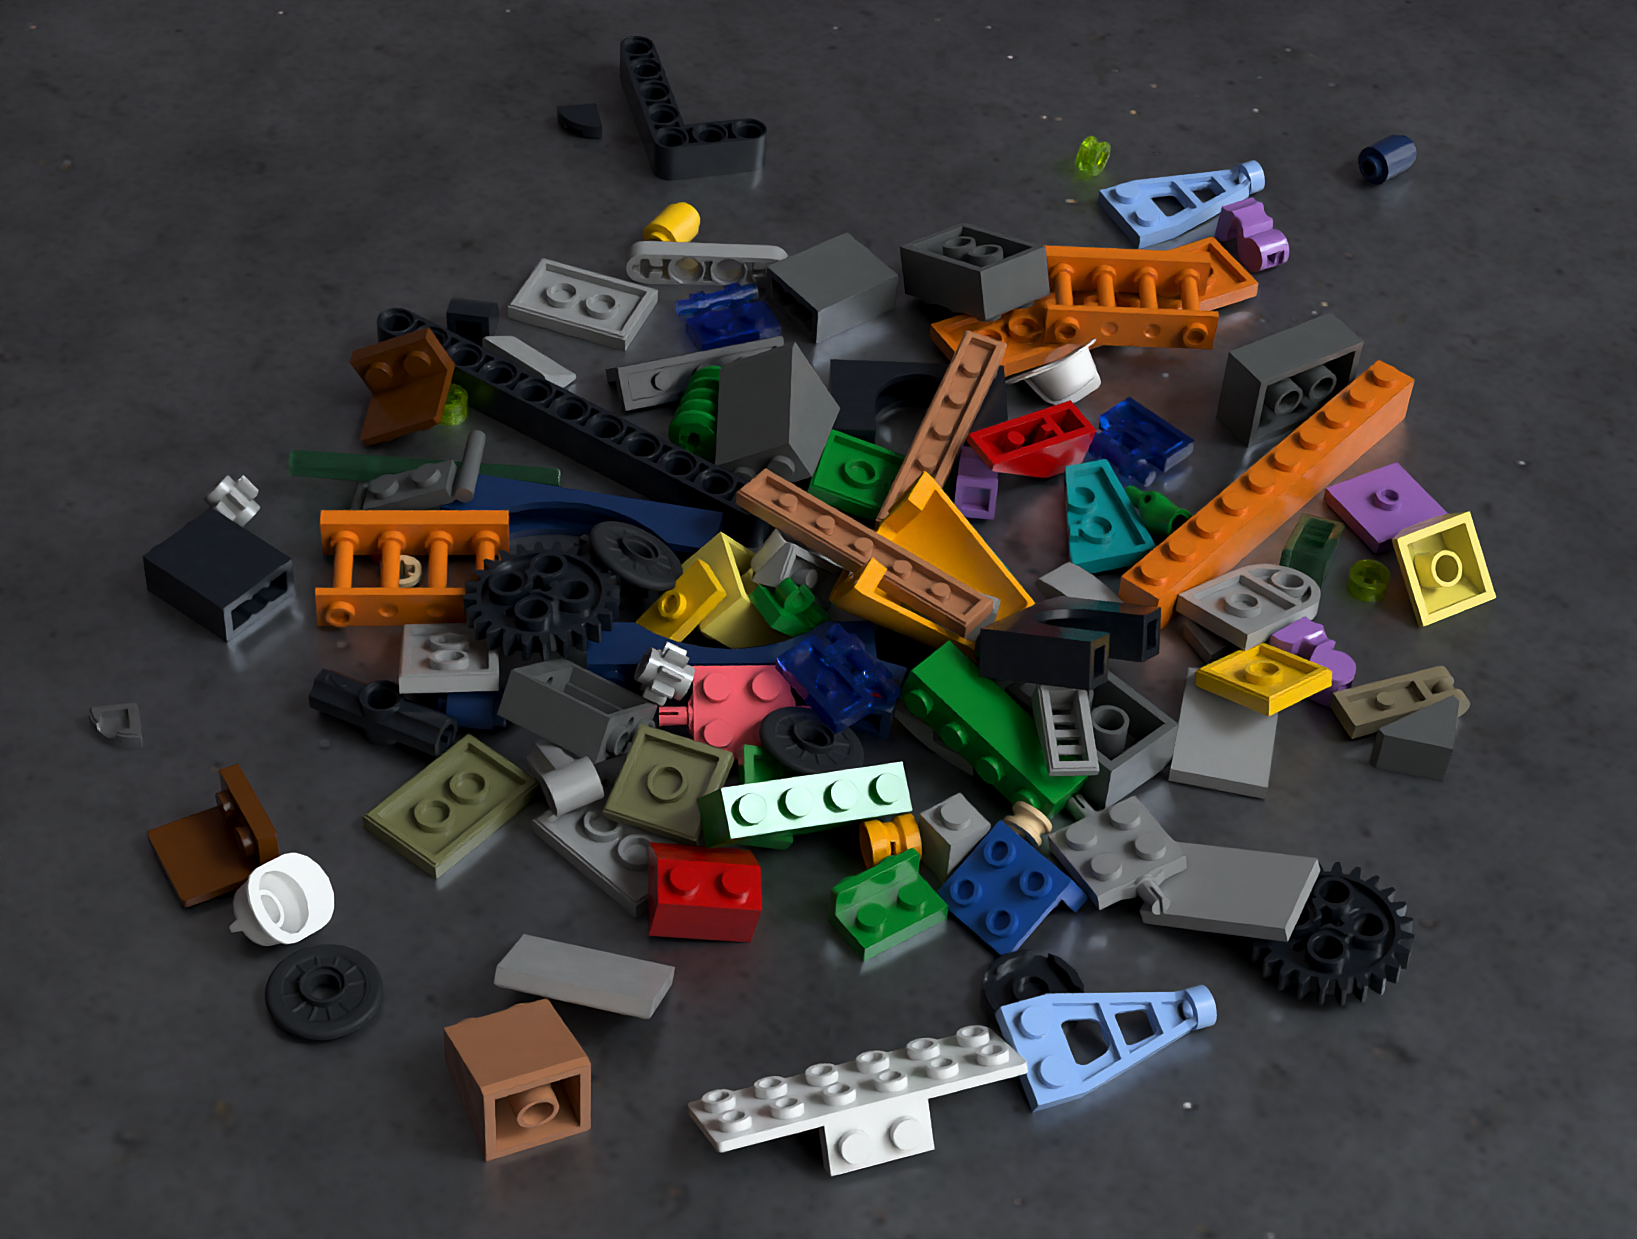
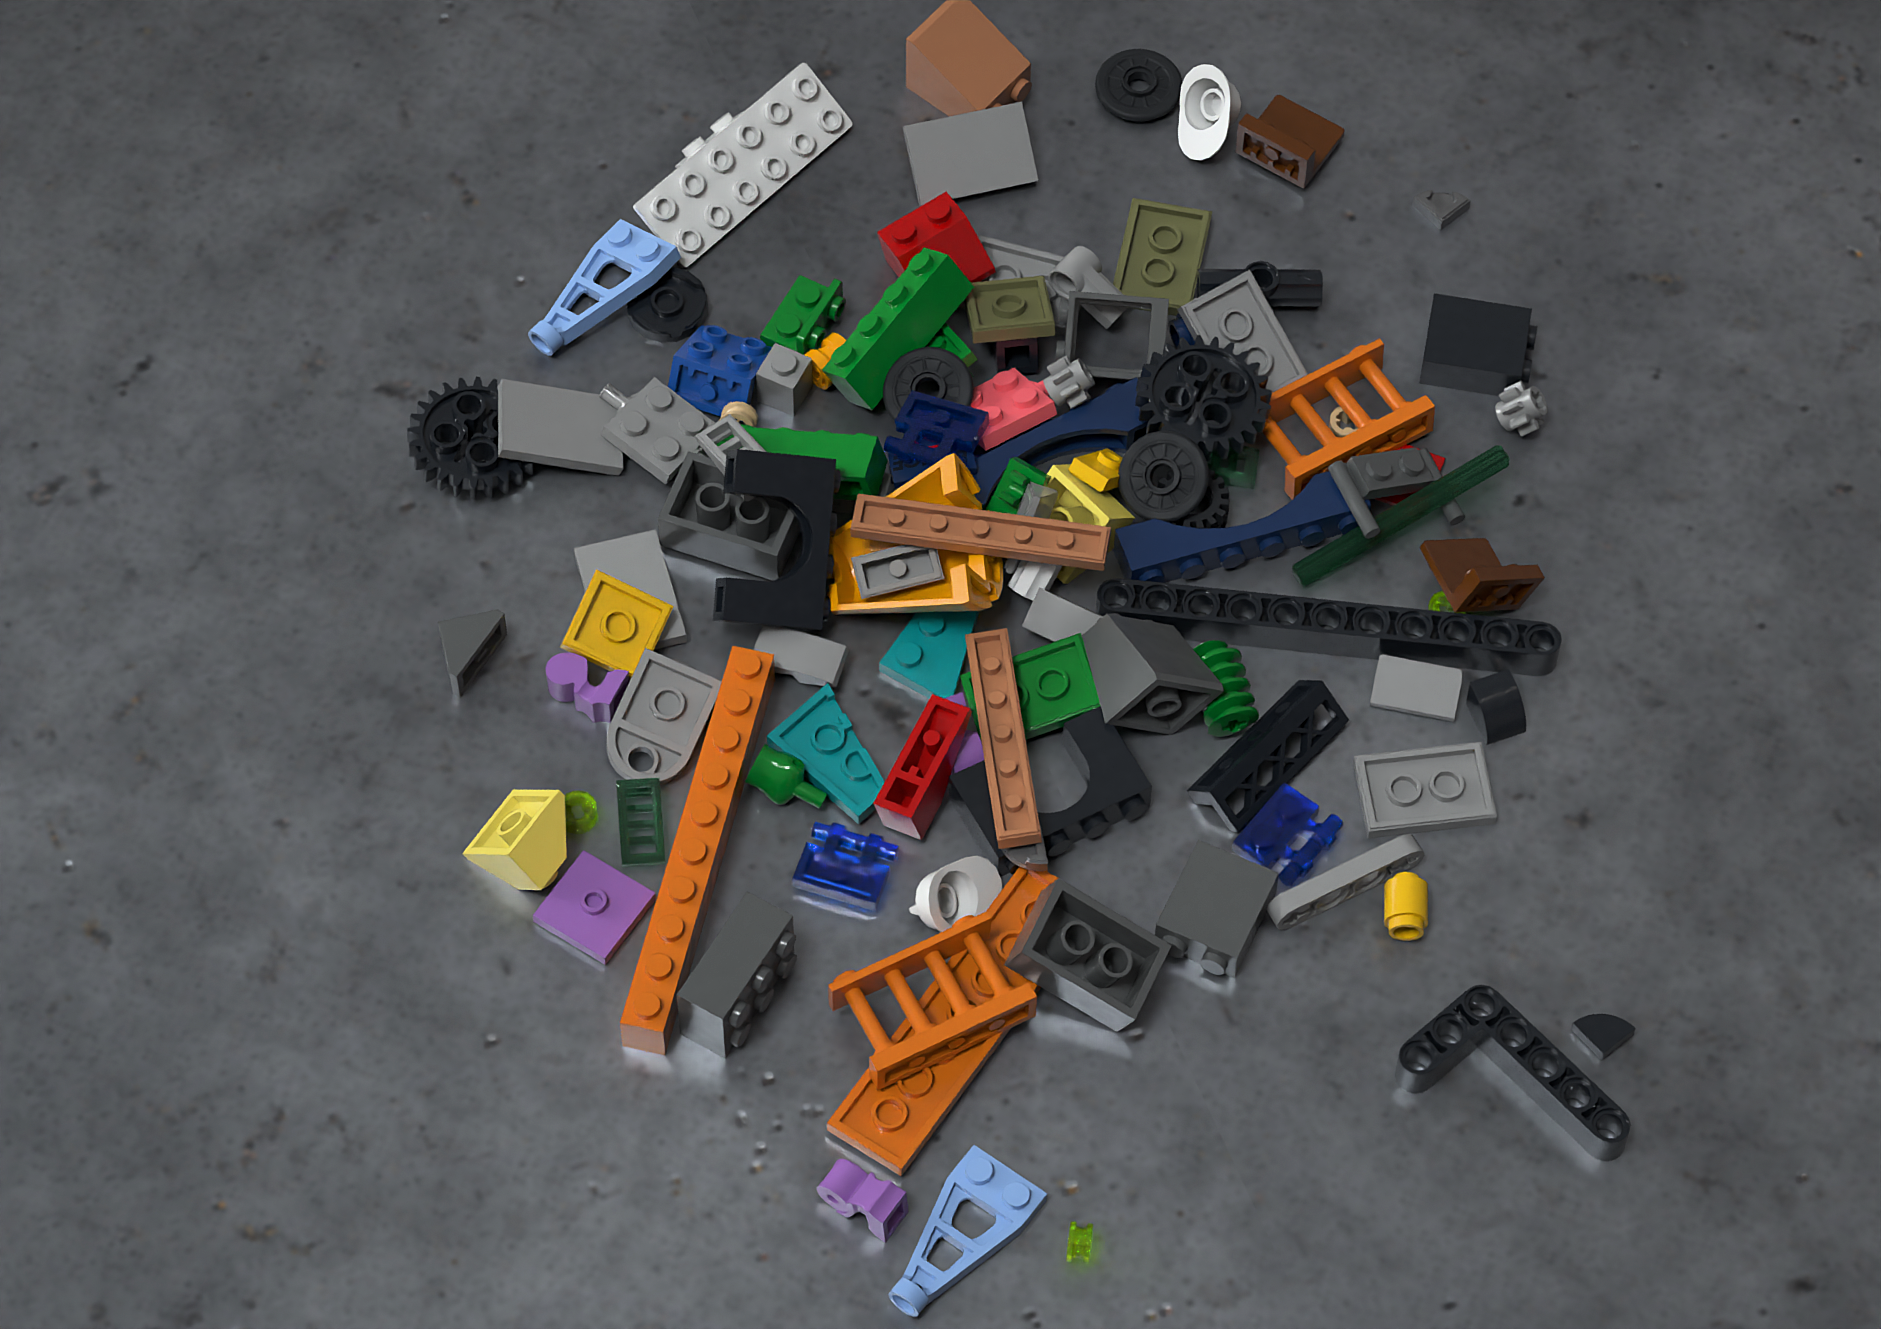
camera: 155 degrees right, 15 degrees up
dark tan plate [1329,666,1470,739] -> none

